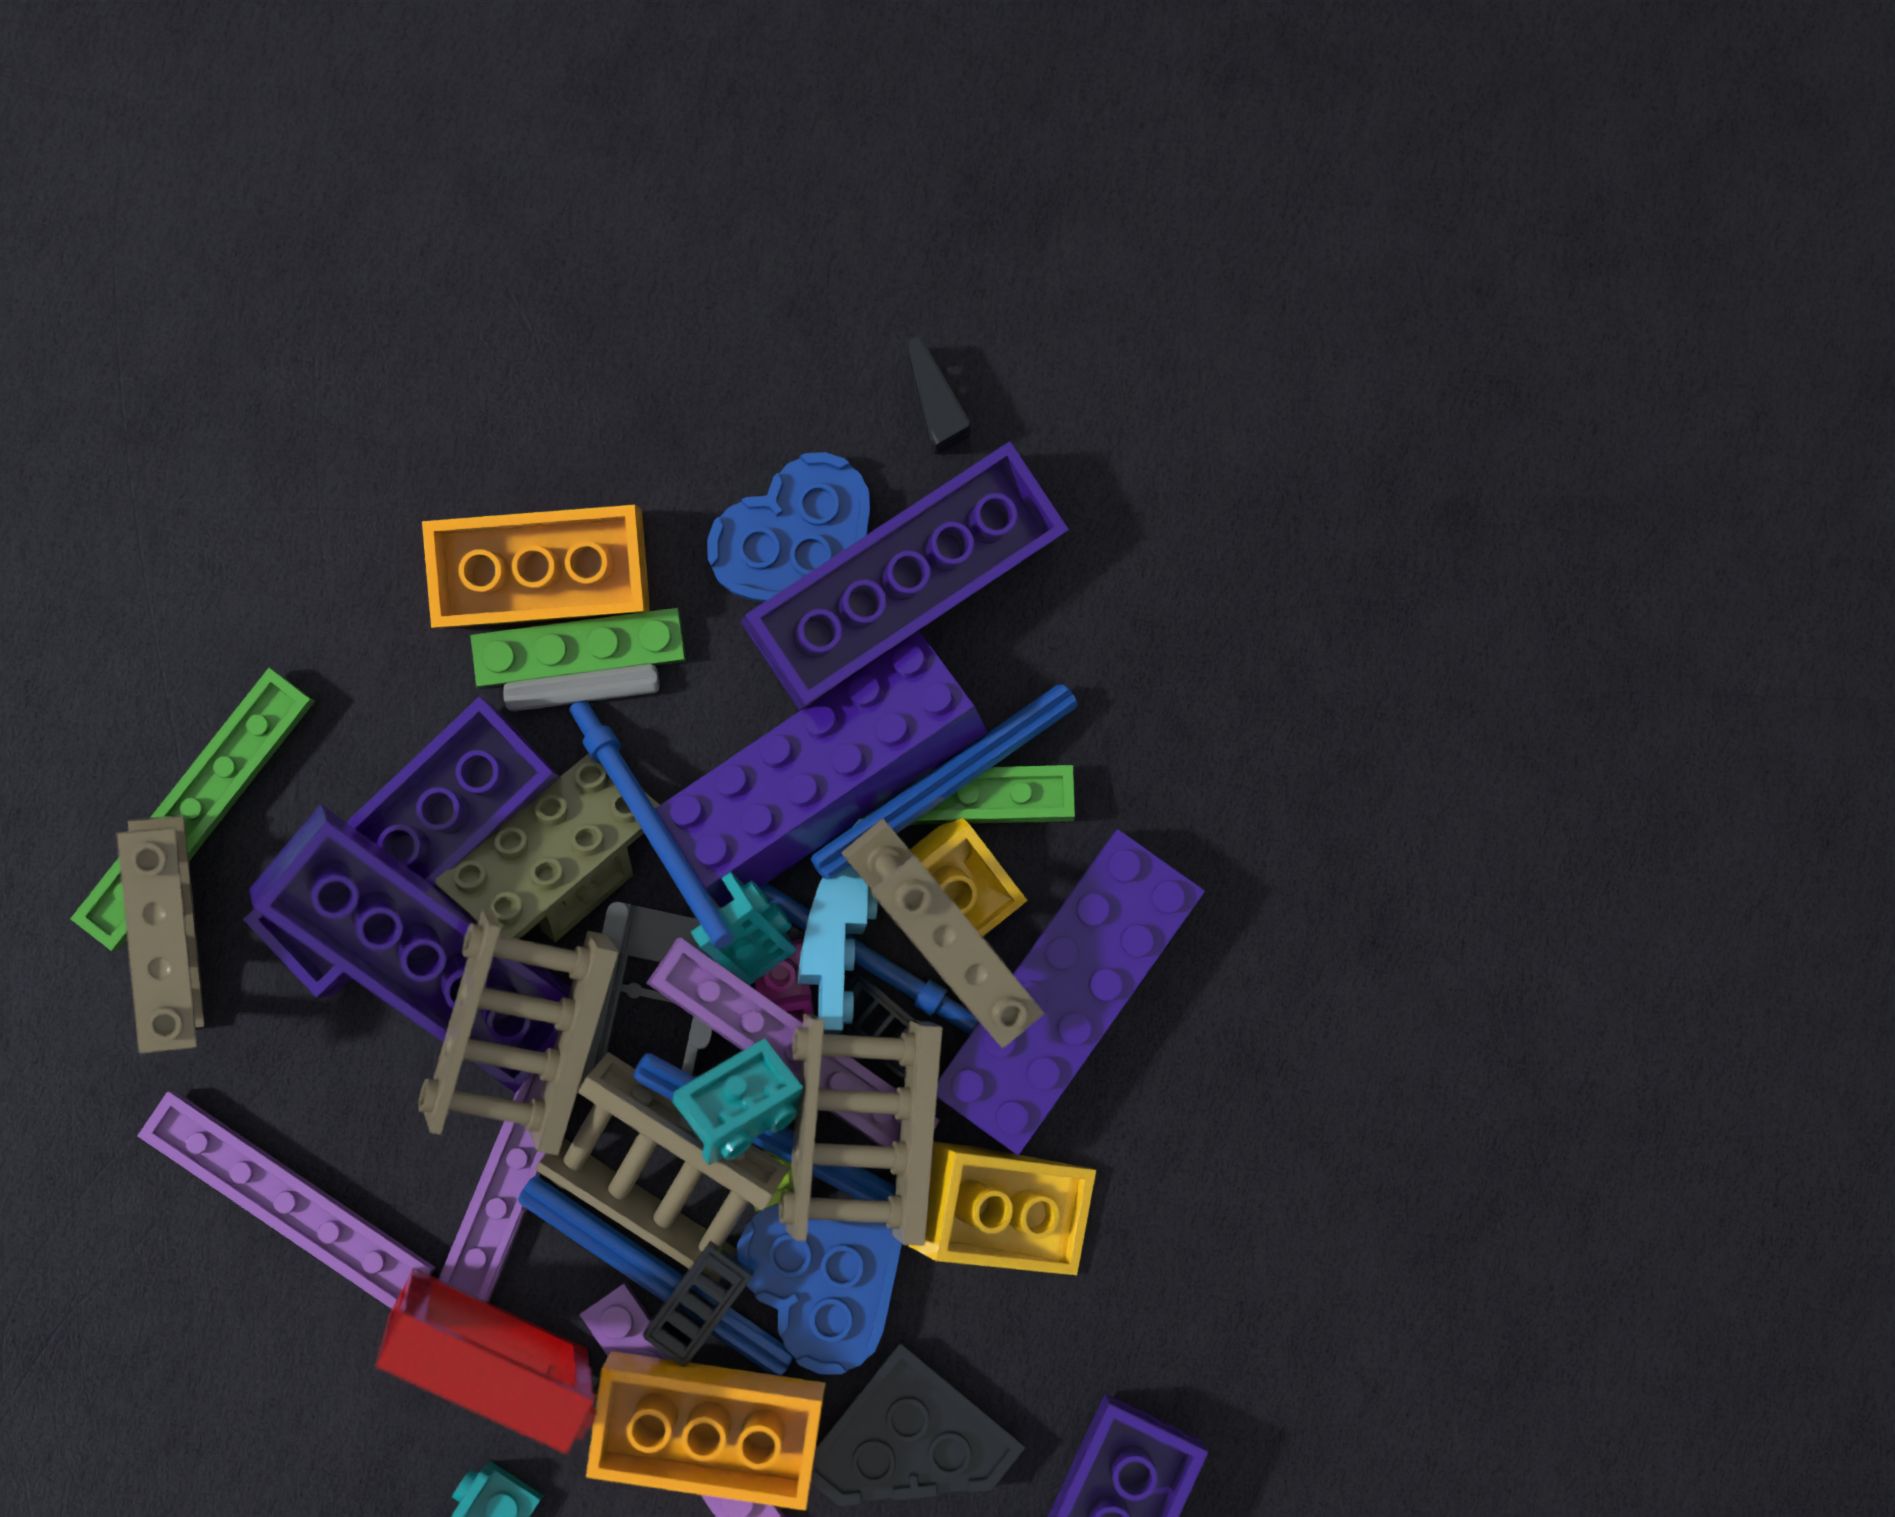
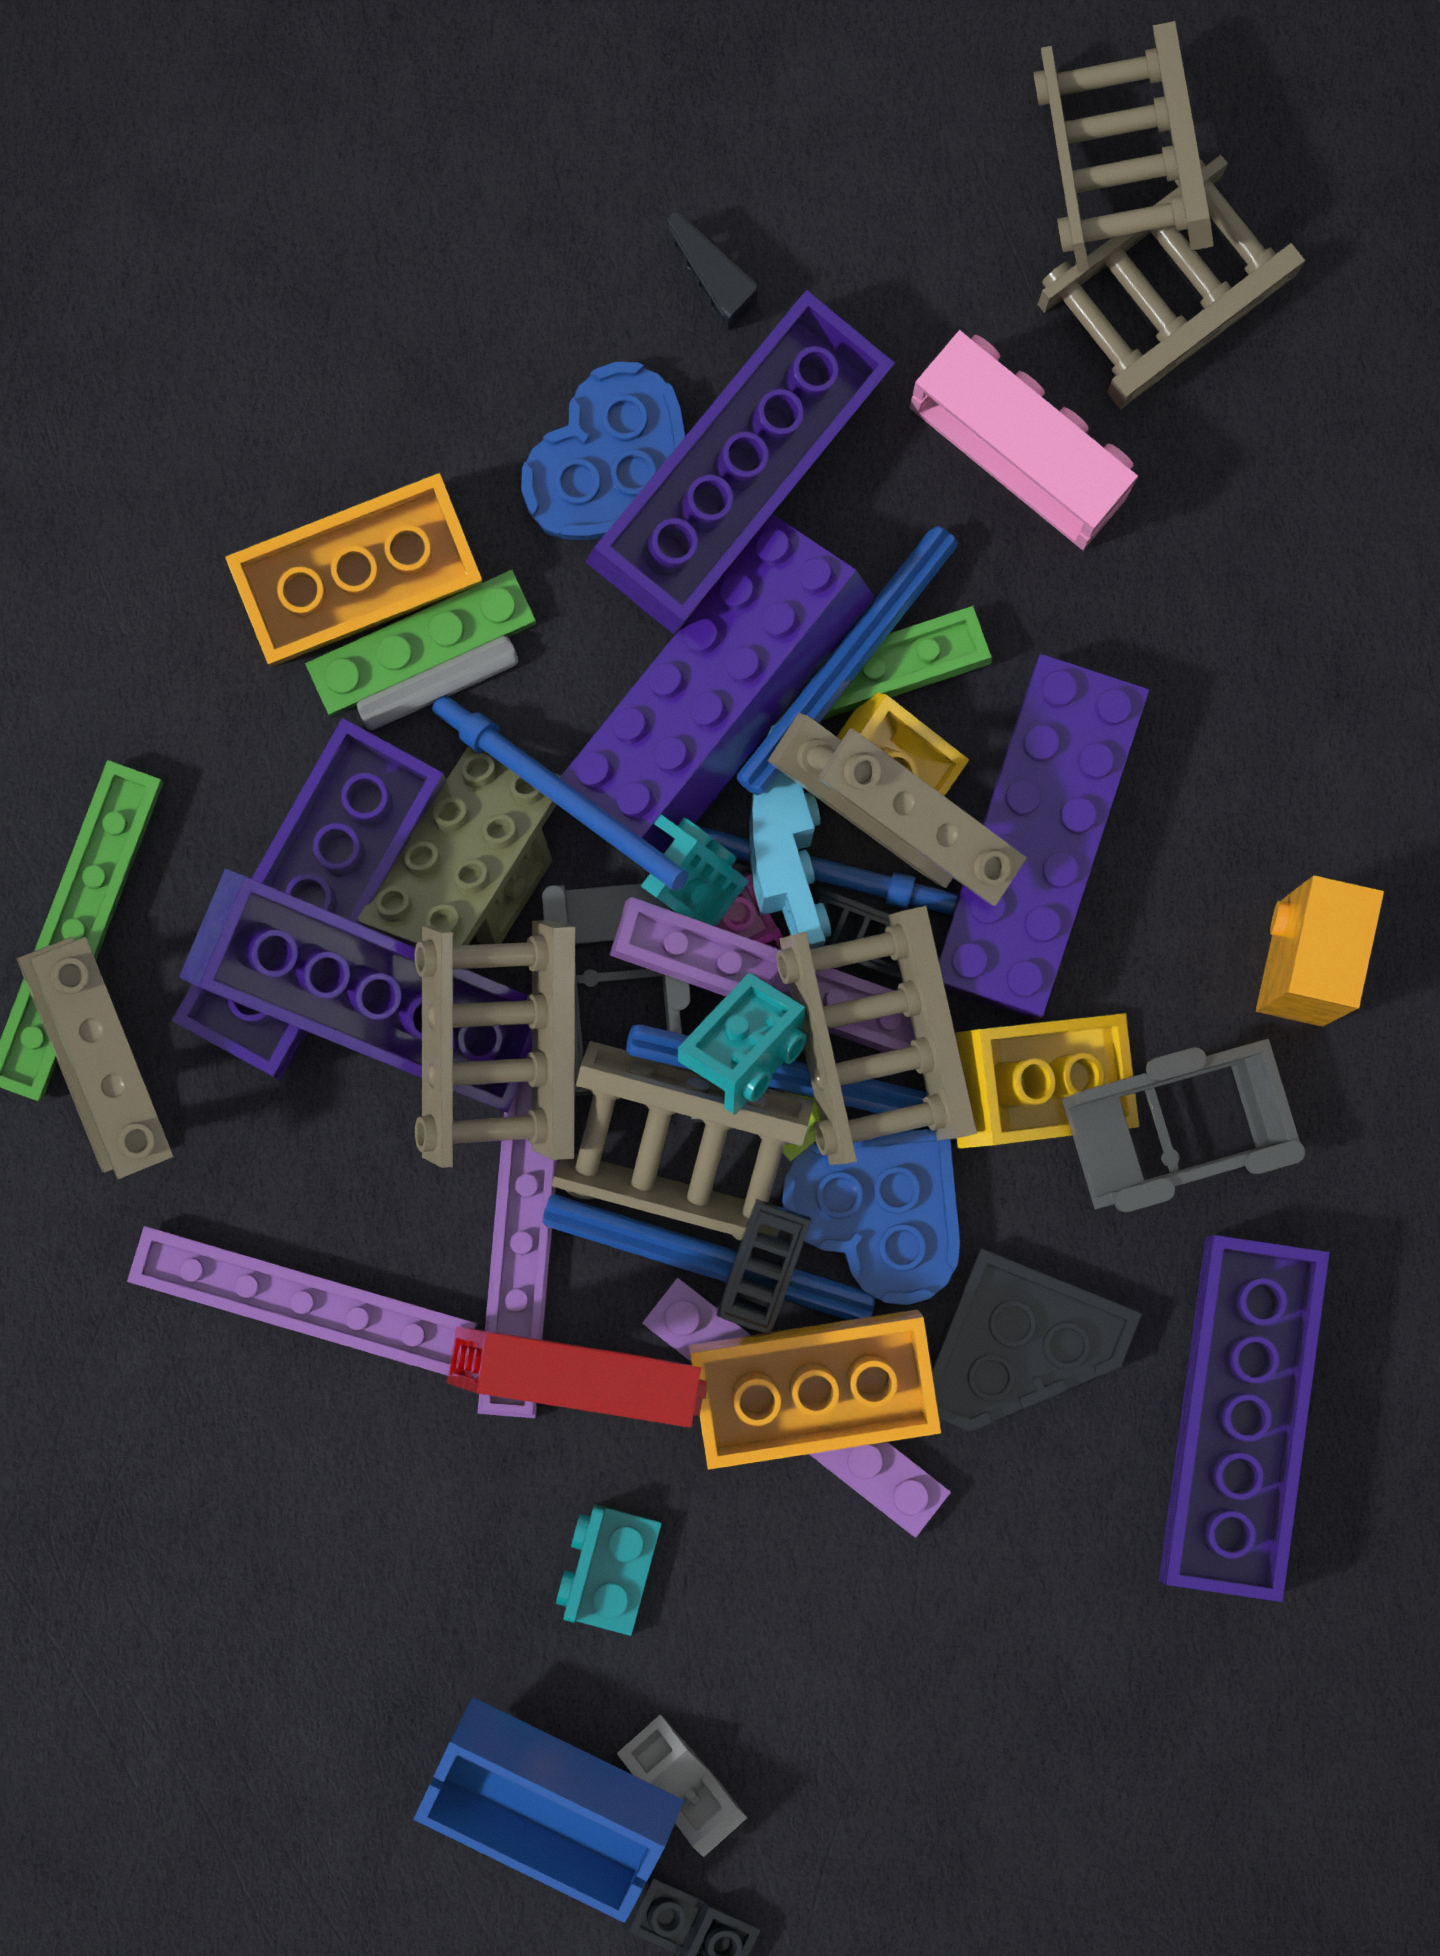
camera: 20 degrees left, 0 degrees up
none -> bright pink piece [910,330,1138,550]
none -> dark tan fence [1033,21,1214,272]
none -> dark tan fence [1038,155,1305,410]
none -> dark grey piece [1062,1039,1305,1213]
none -> light orange brick [1256,875,1384,1027]

